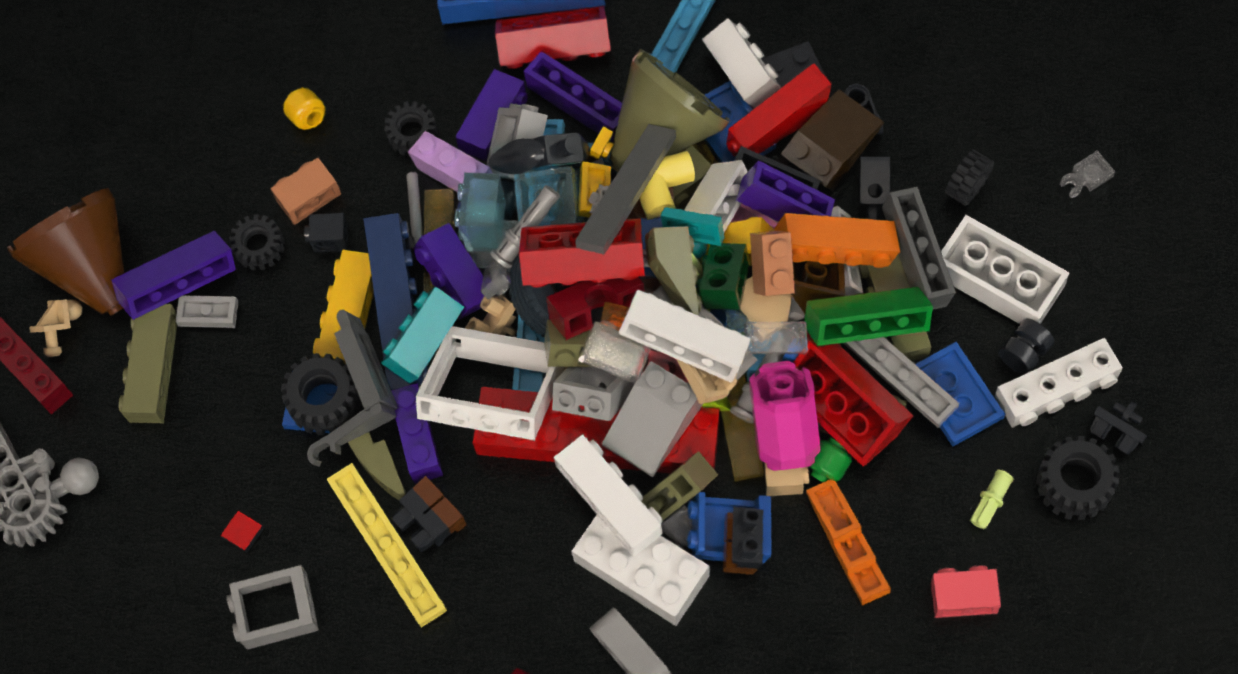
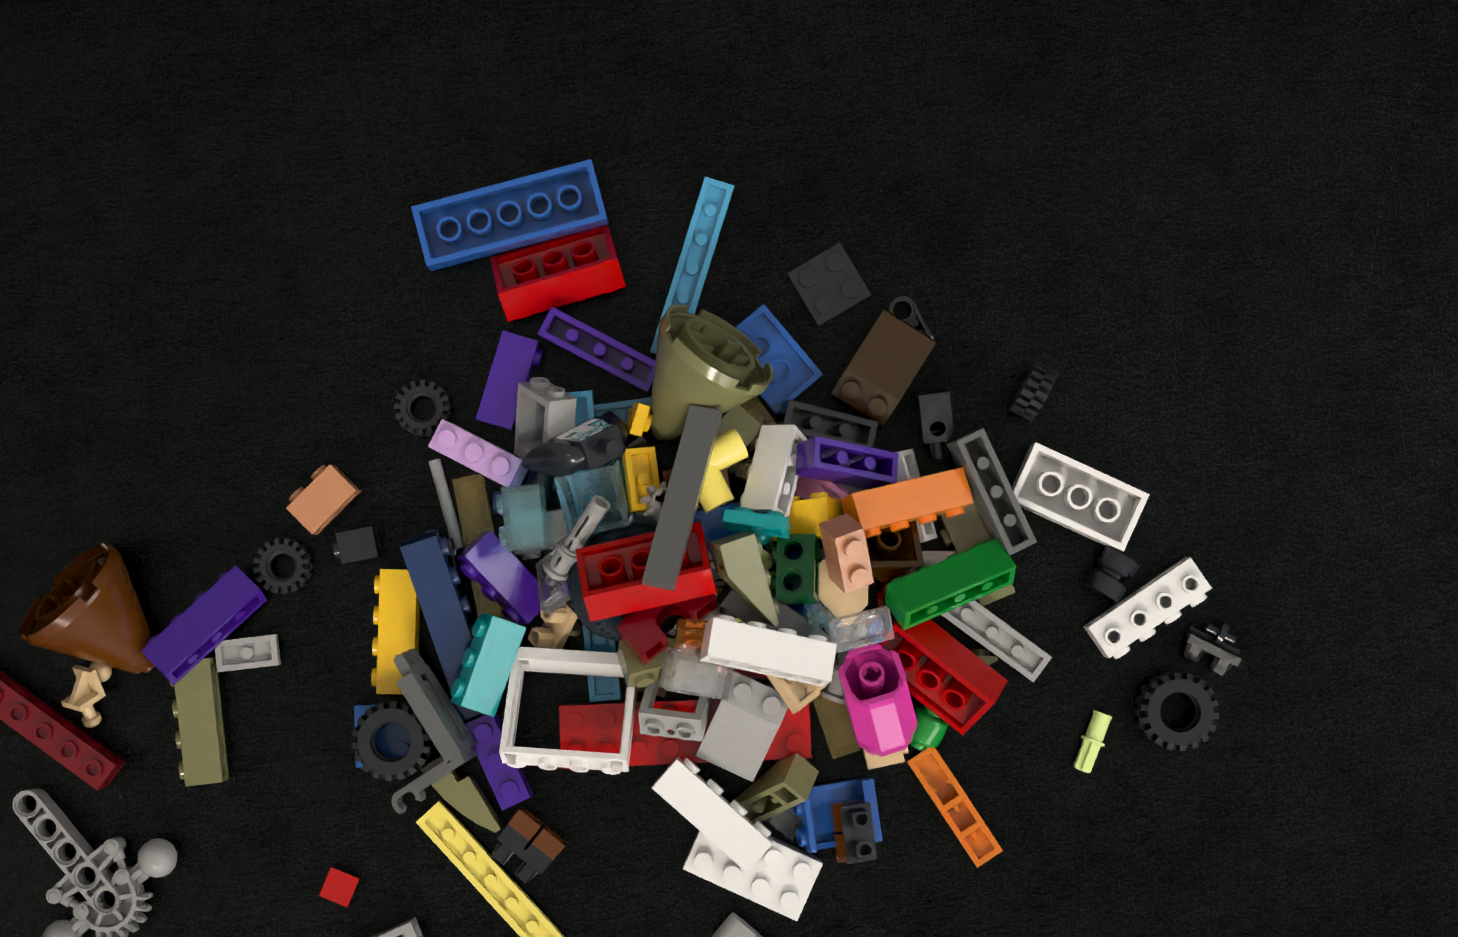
camera: 15 degrees left, 20 degrees up
yellow head [283,88,325,130] -> none
white brick [702,18,781,109] -> none
red slope [726,63,831,157] -> none
blue plate [915,342,1005,446] -> none
coral brick [931,566,1001,618] -> none
clear plate [1060,151,1115,198] -> none

